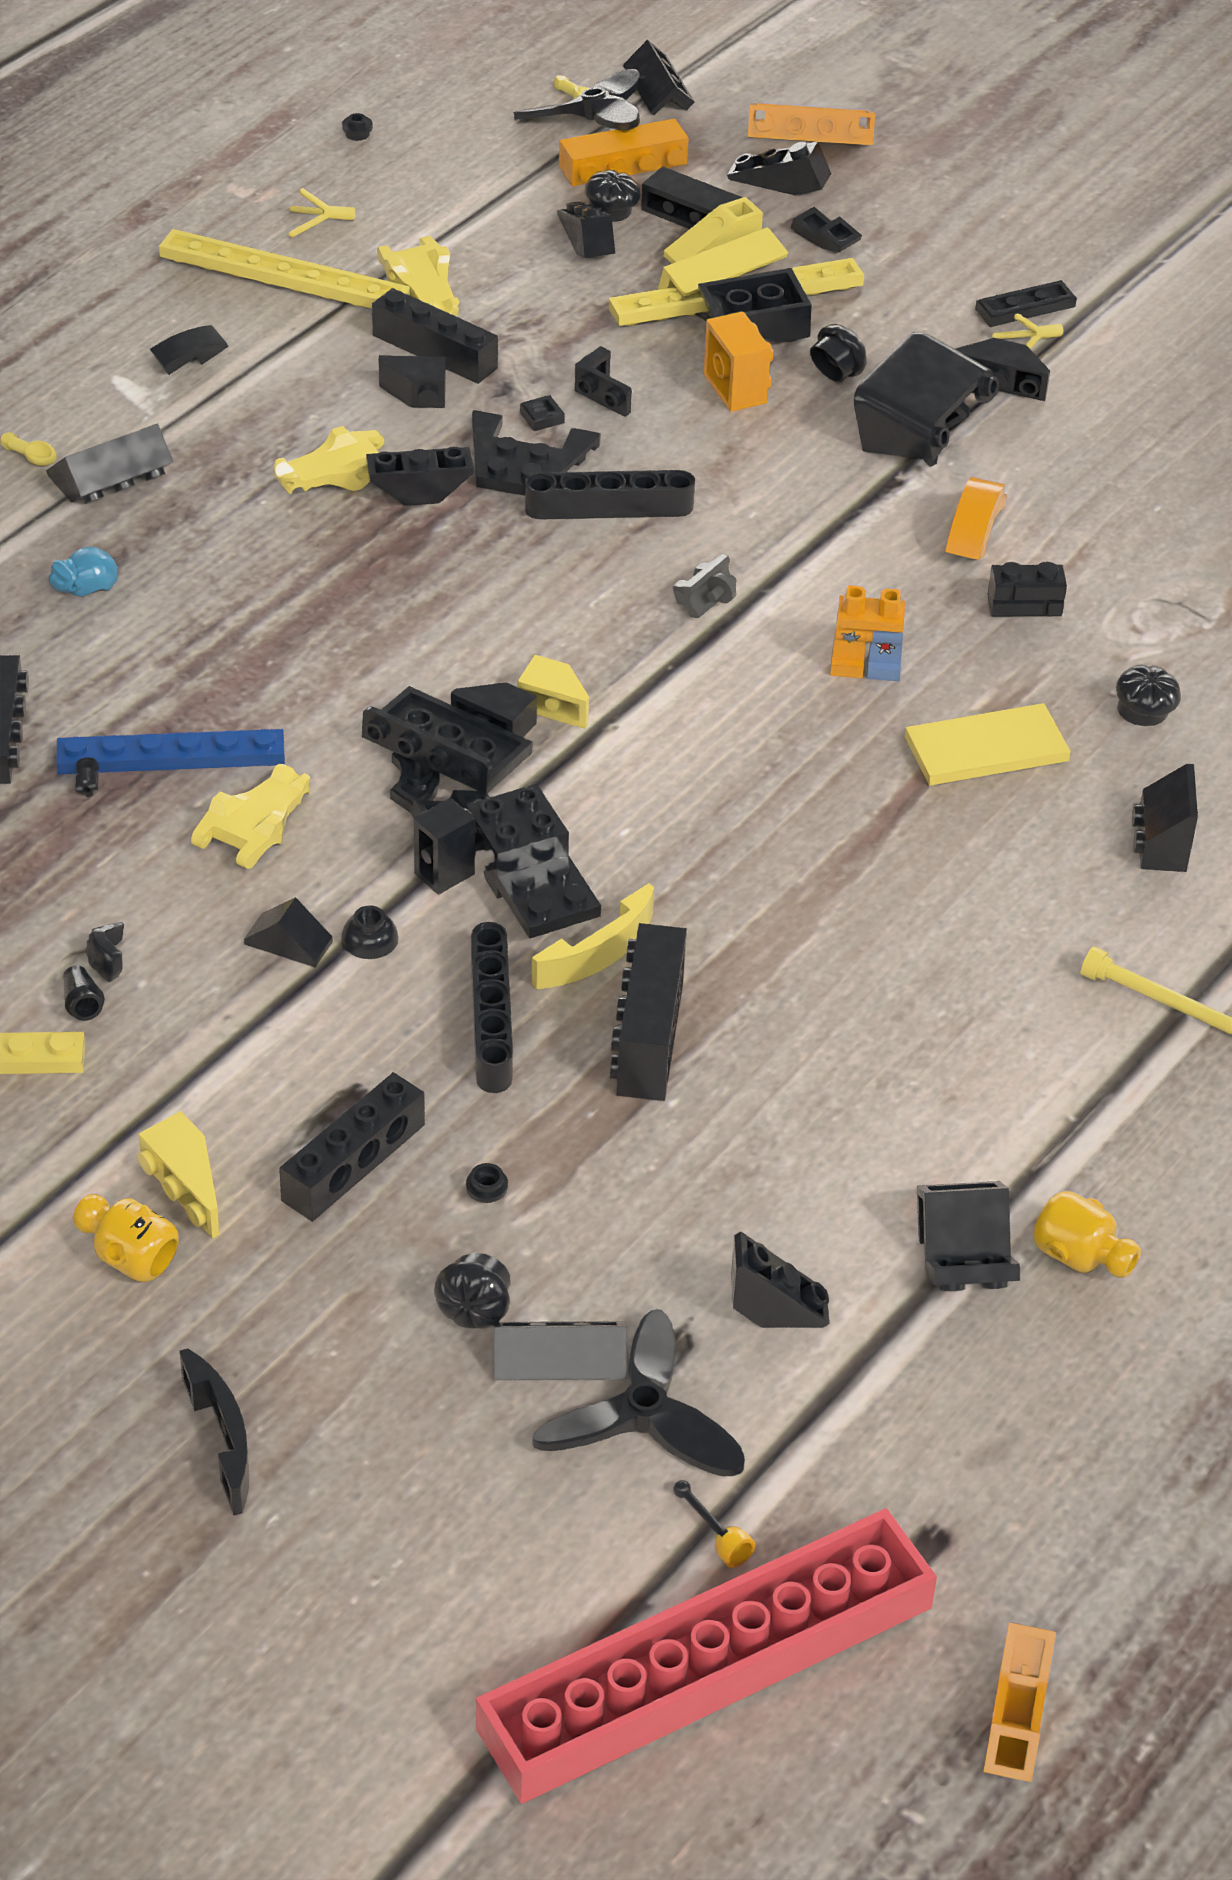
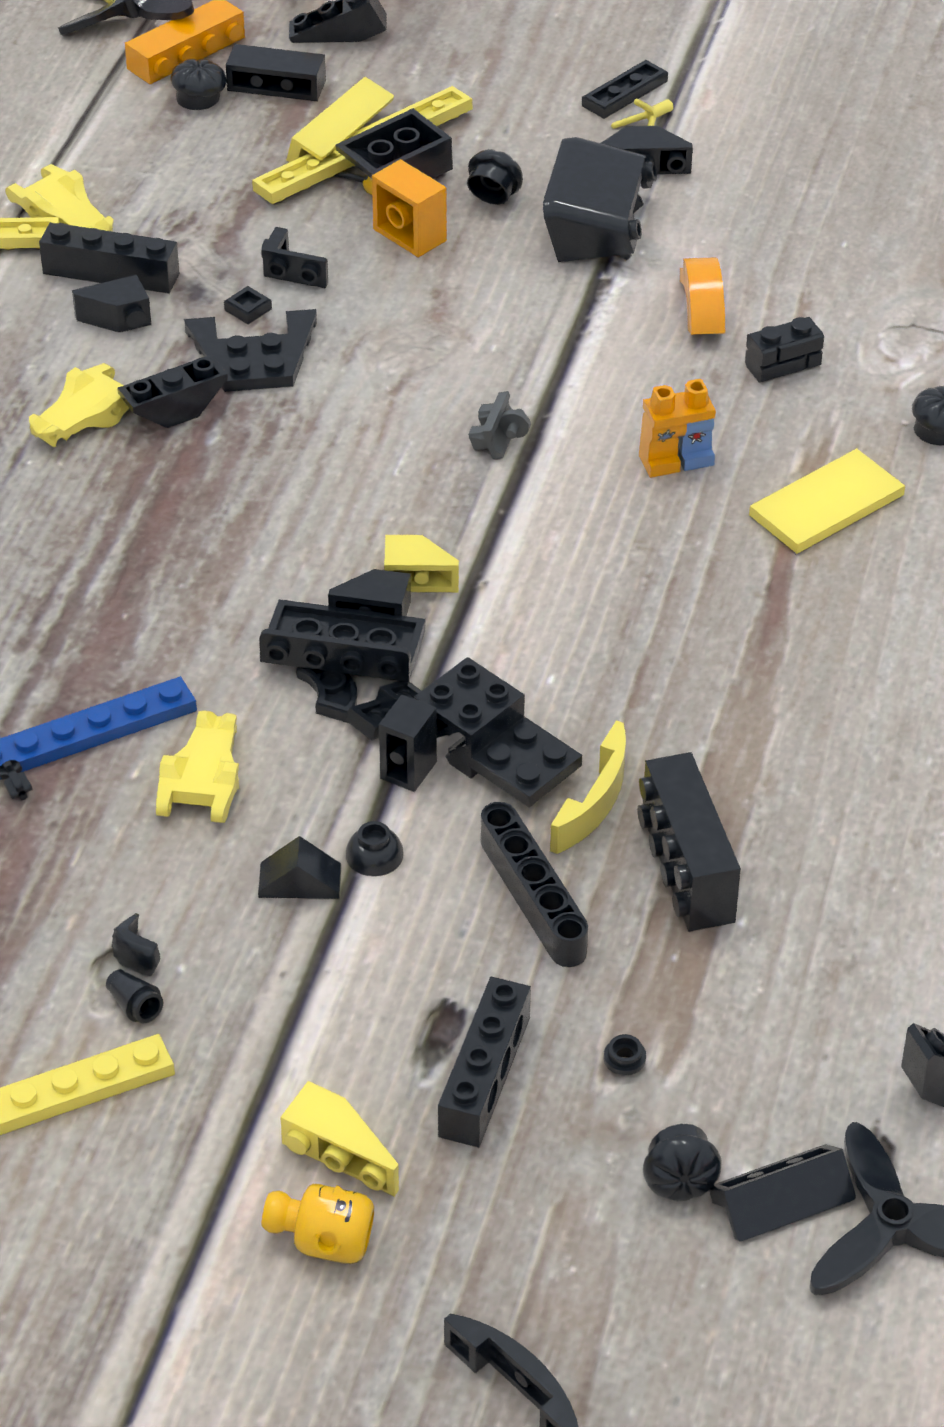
camera: 20 degrees left, 0 degrees up
black beam [525,470,695,520] -> none
black slope [557,201,616,258] -> none
light yellow slope [663,197,763,264] -> none
black slope [790,206,862,252] -> none

